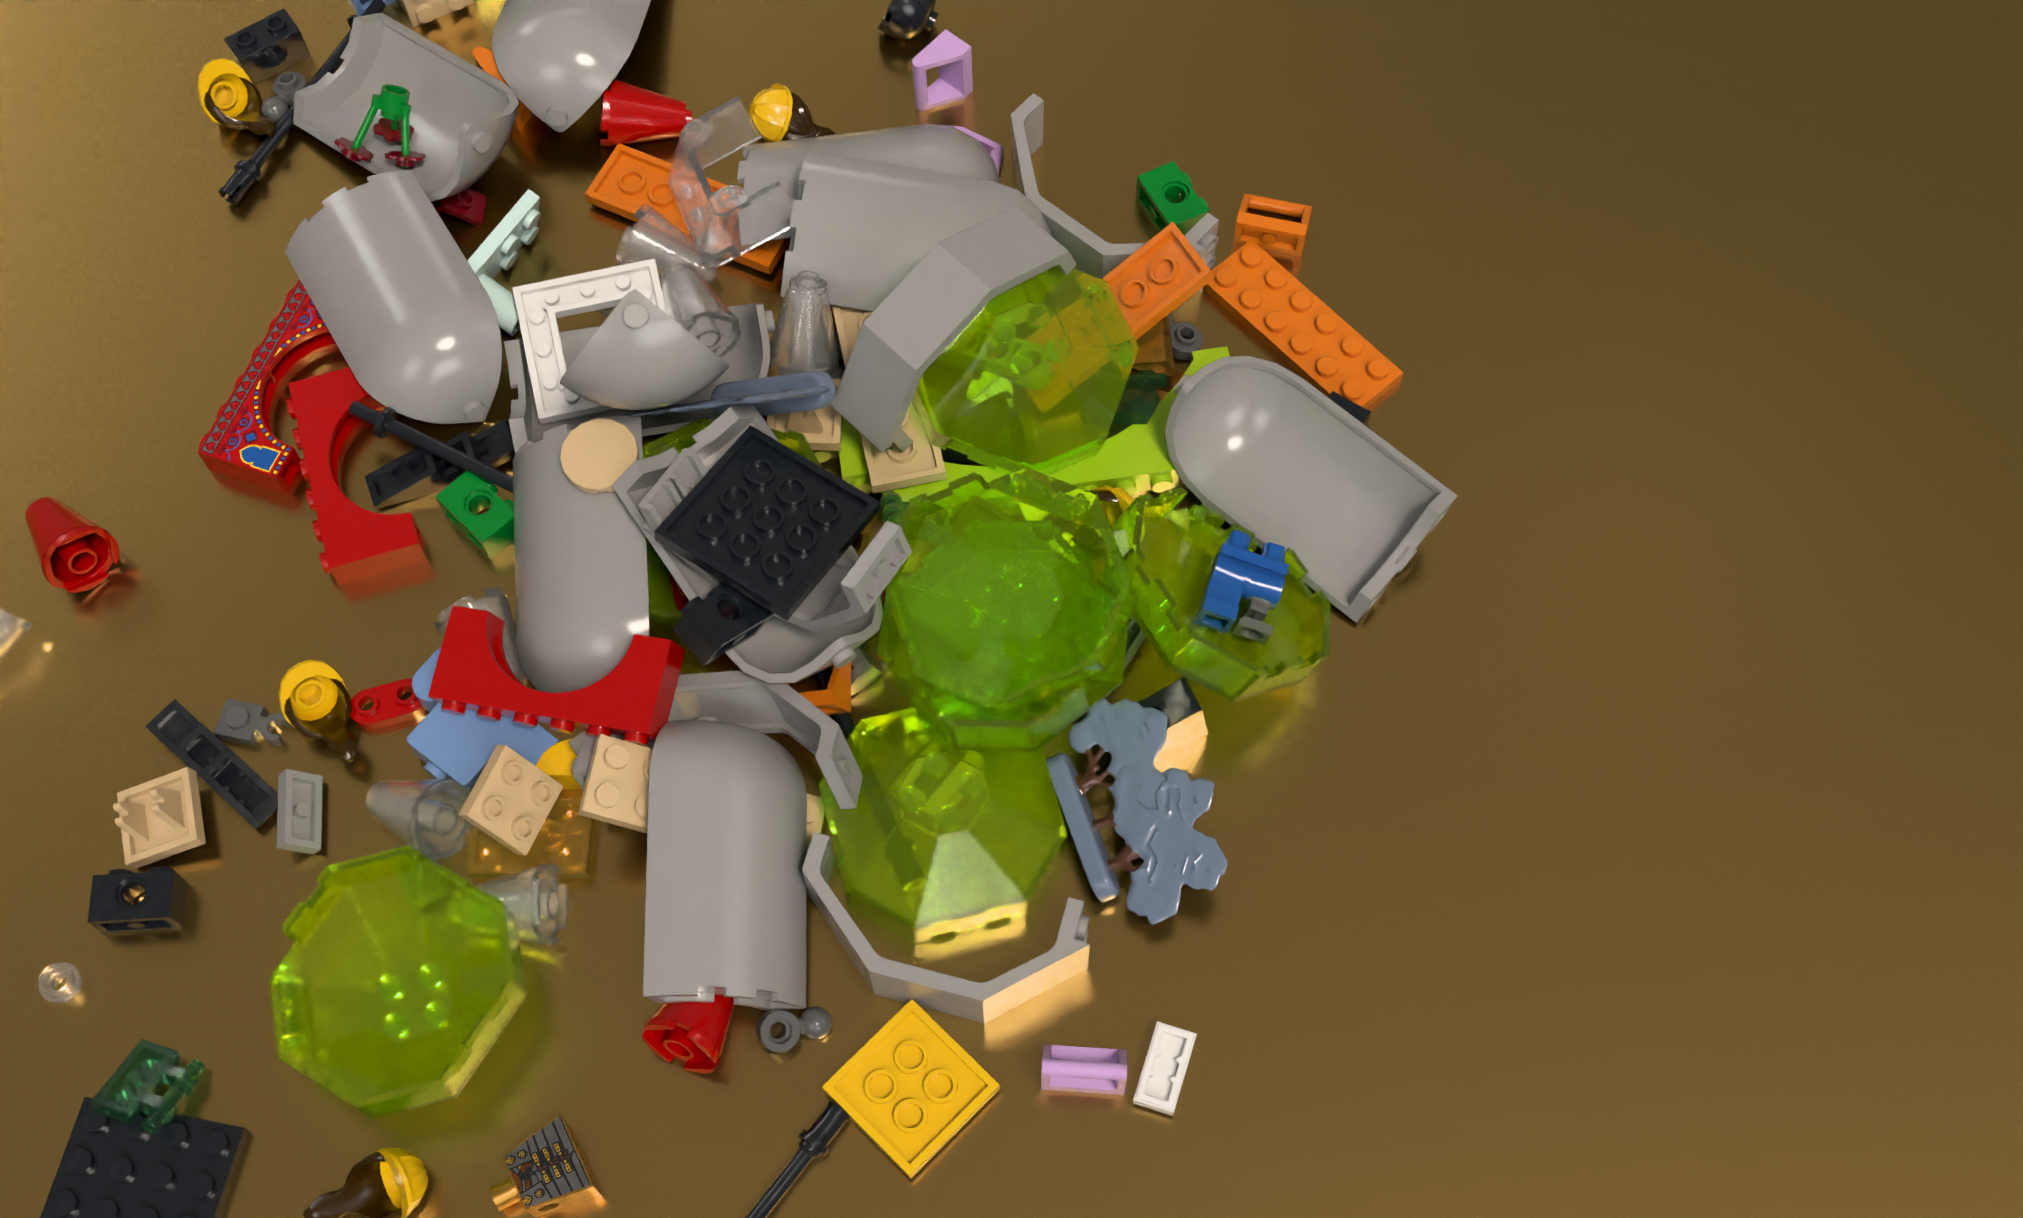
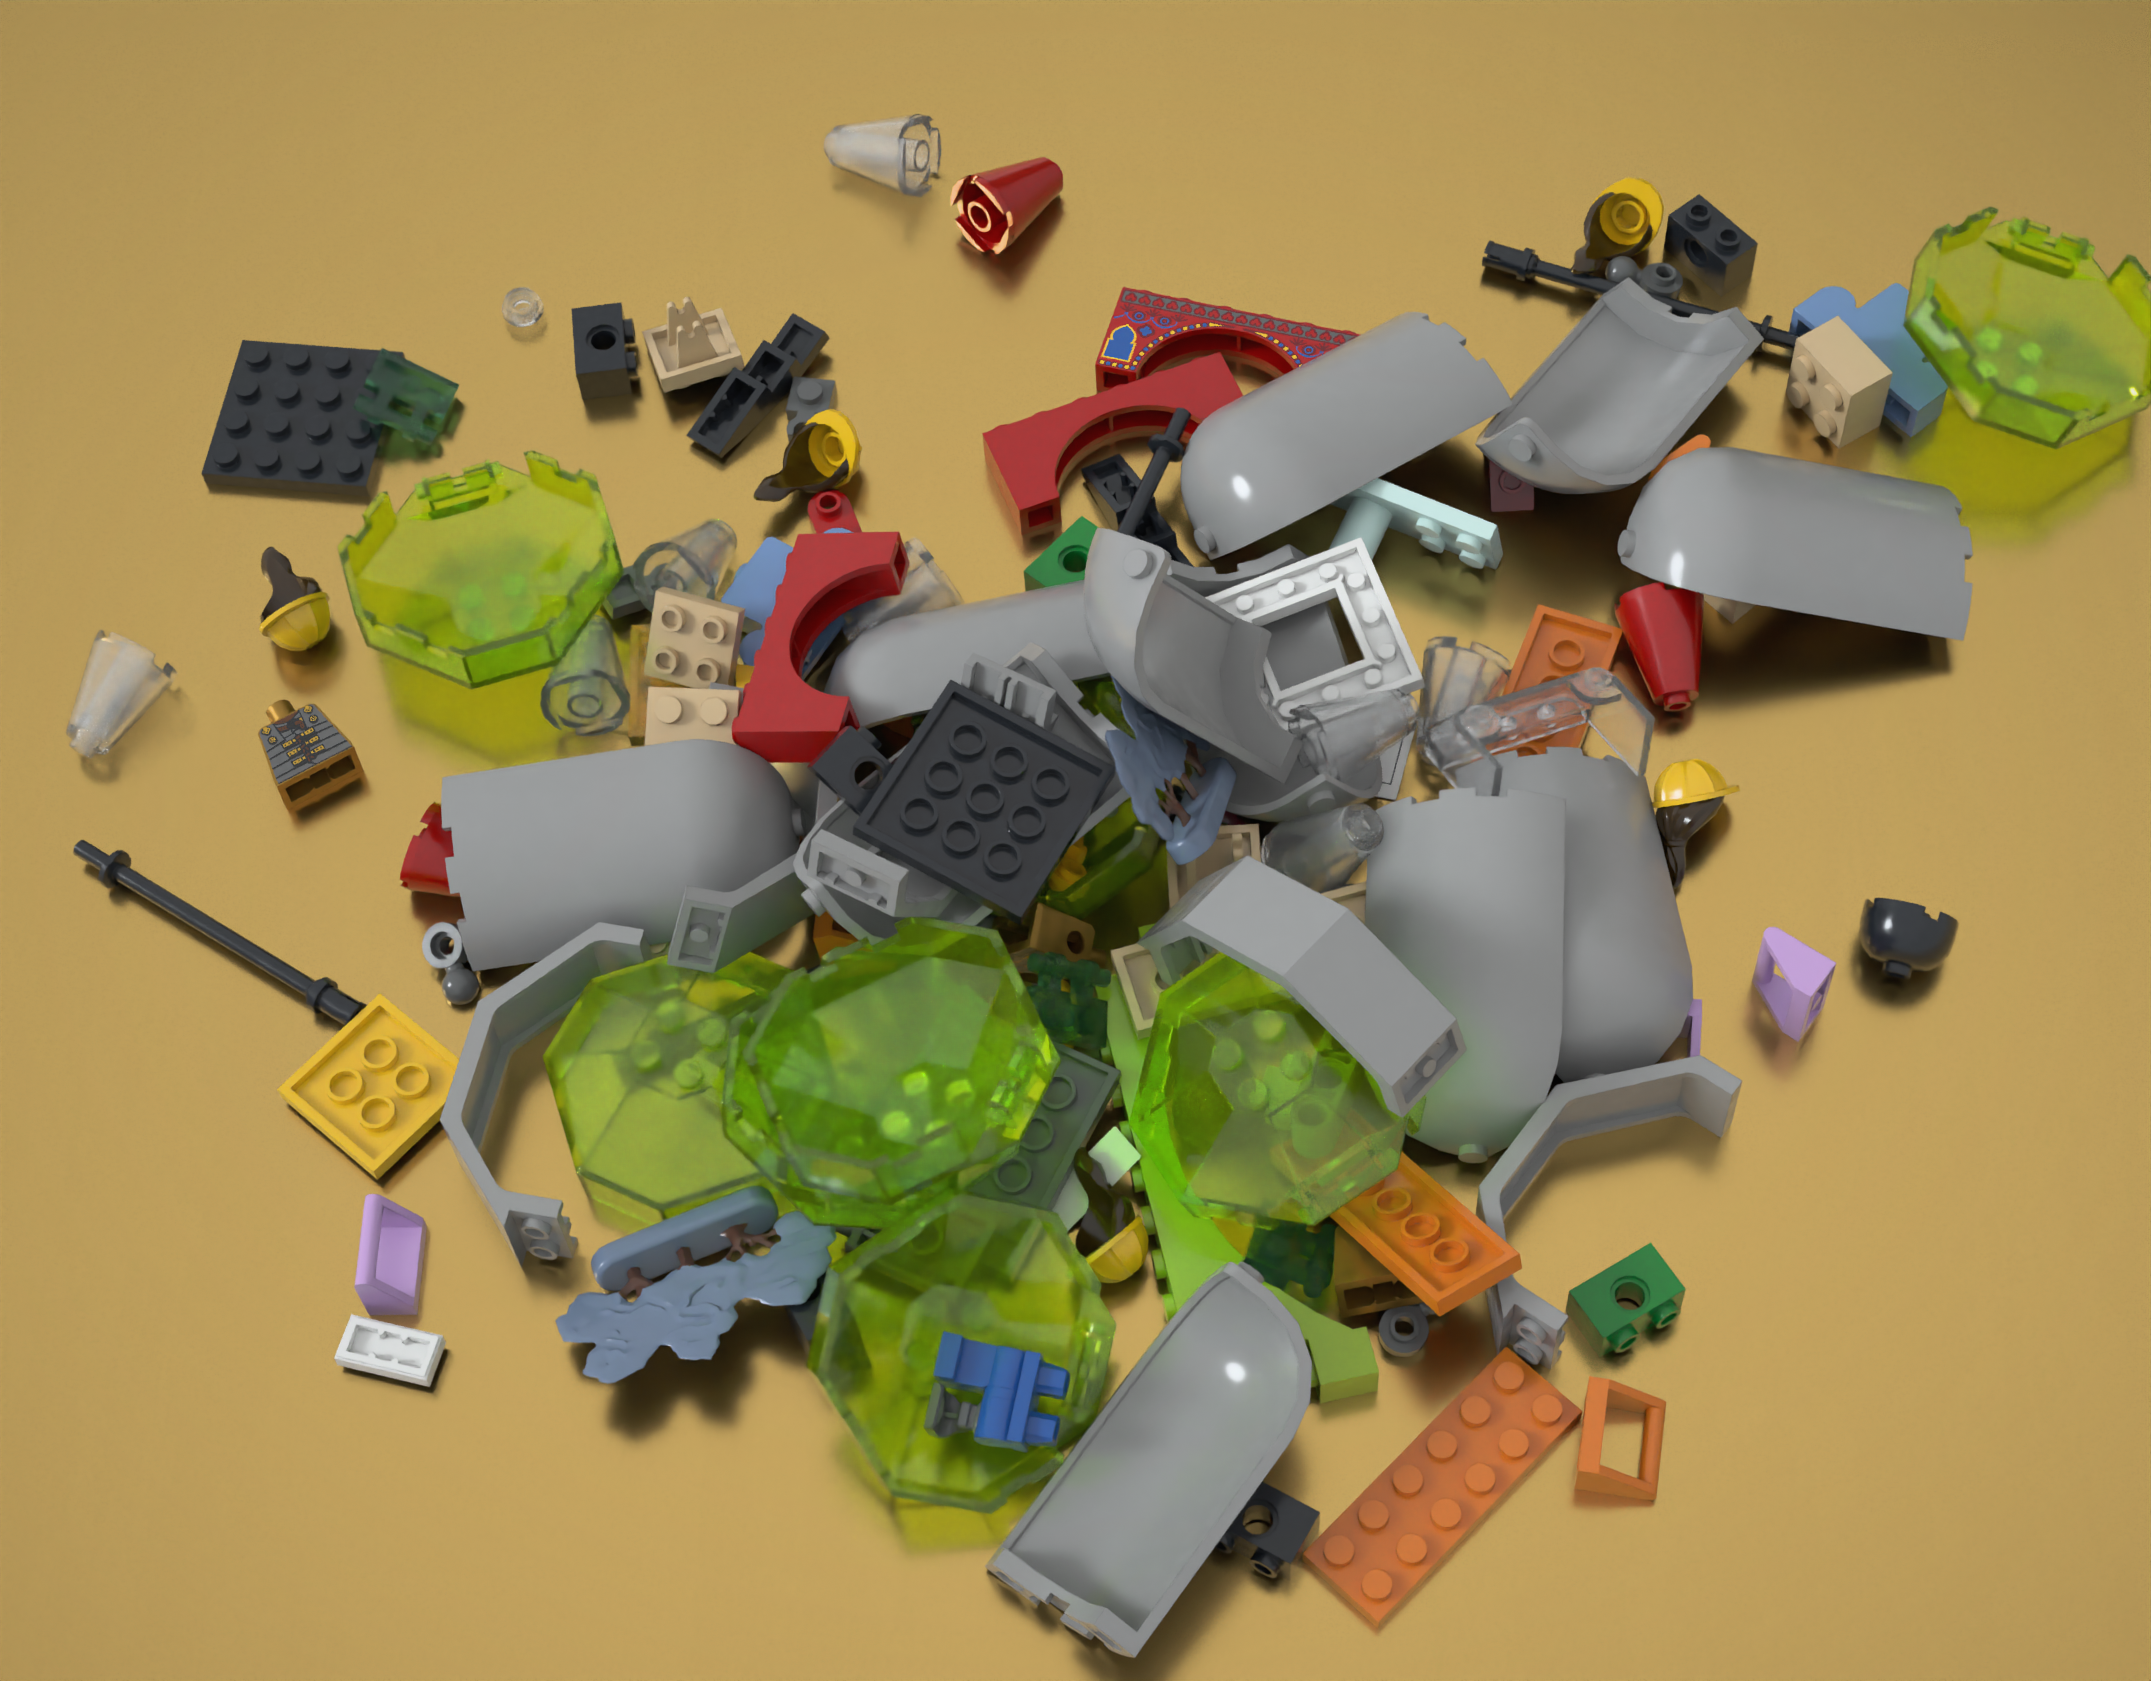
camera: 90 degrees right, 5 degrees down
light grey plate [276,769,323,854] -> none
plant [334,84,426,168] -> none
tan tile [560,419,640,495] -> none

